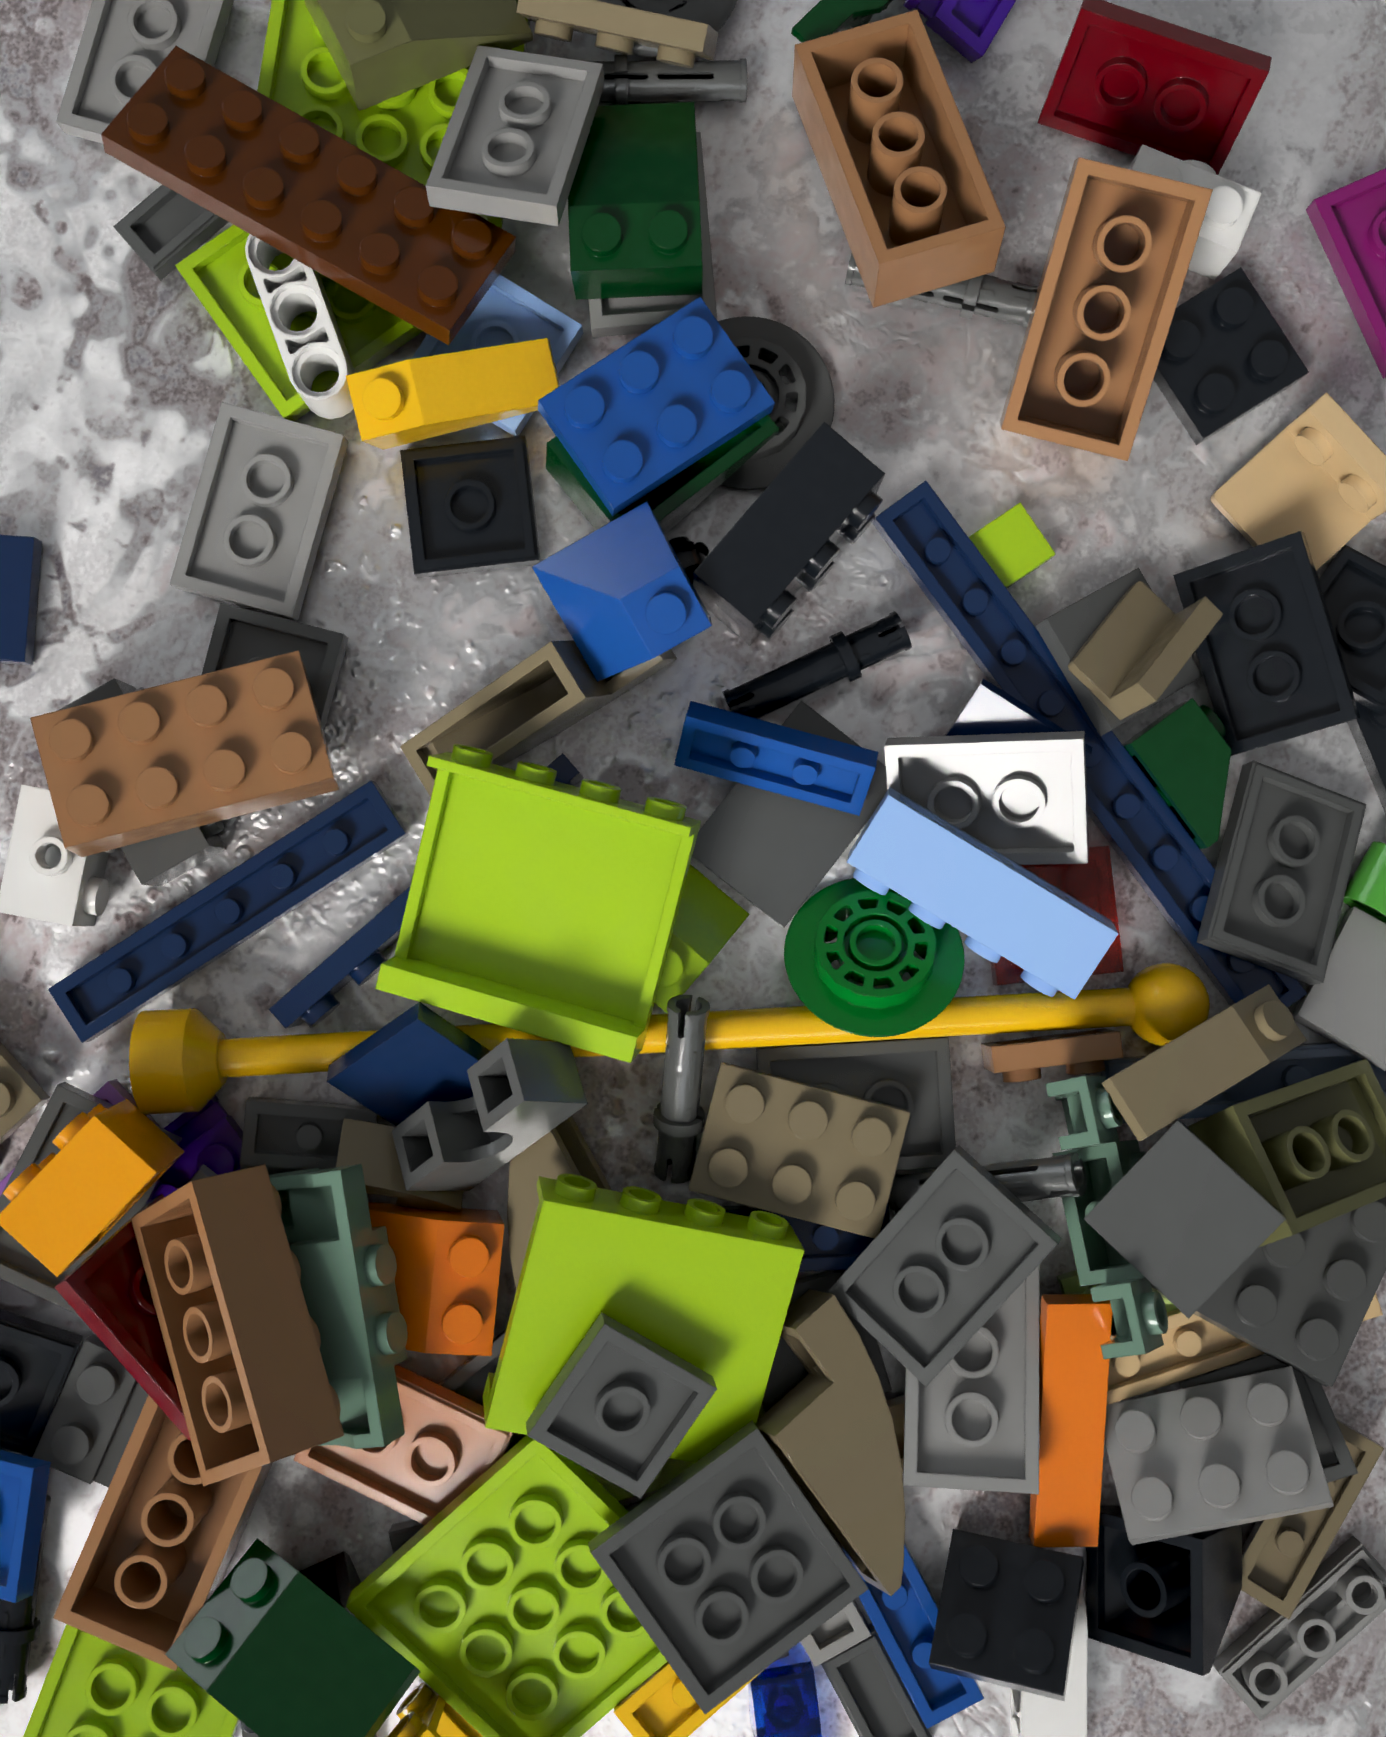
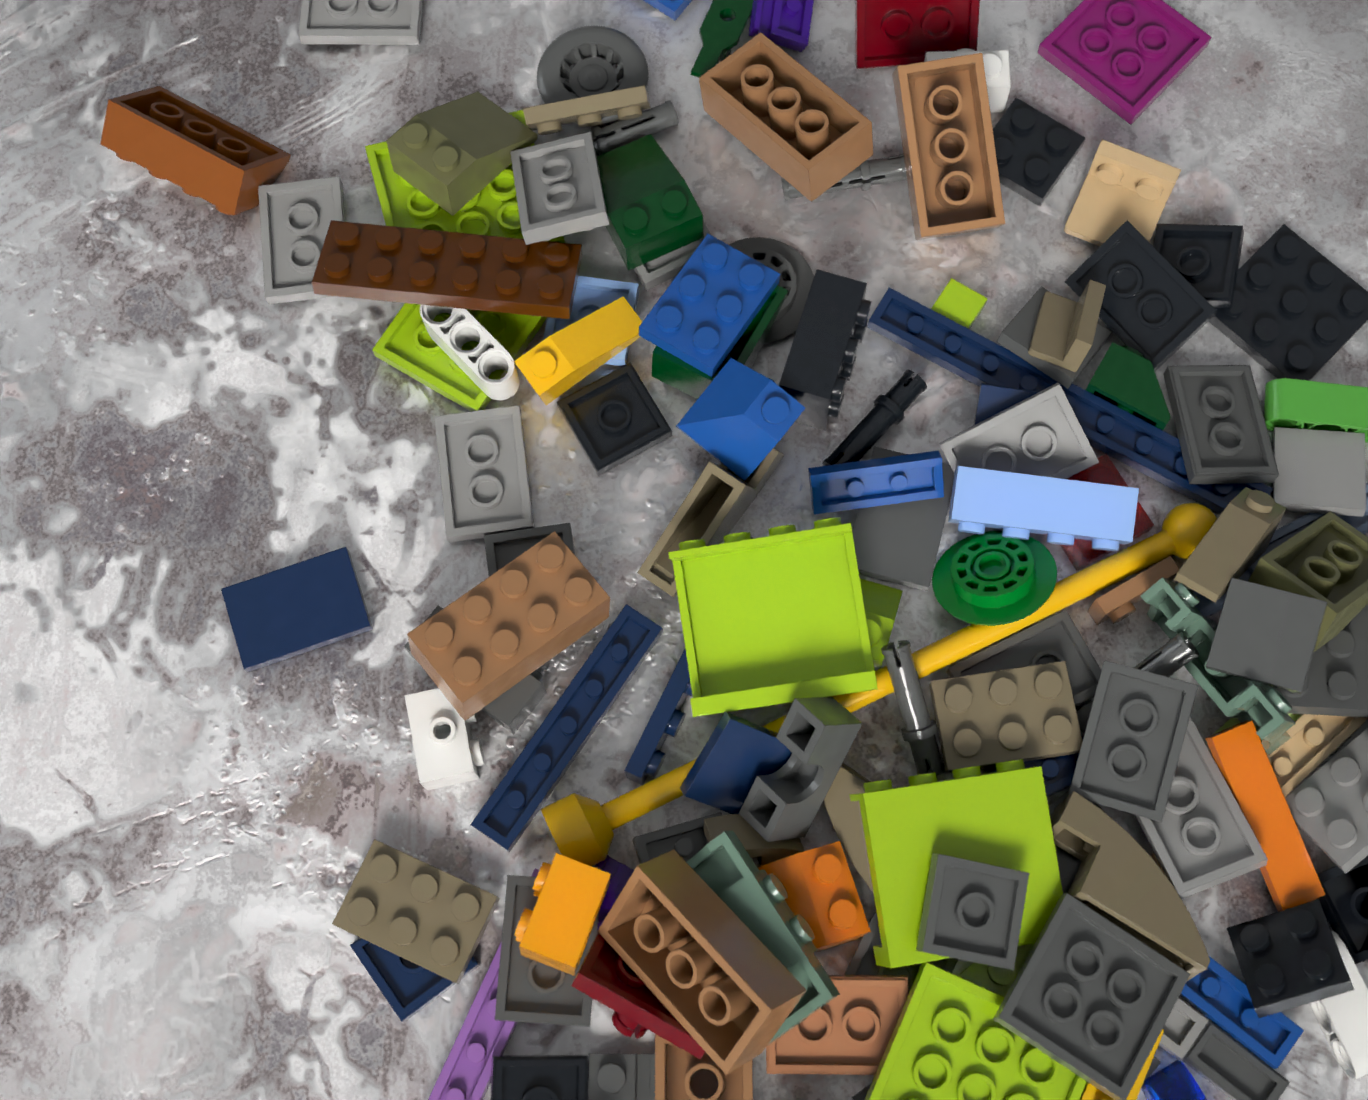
camera: 20 degrees left, 15 degrees down
dark grey tile [113,185,228,281] -> none

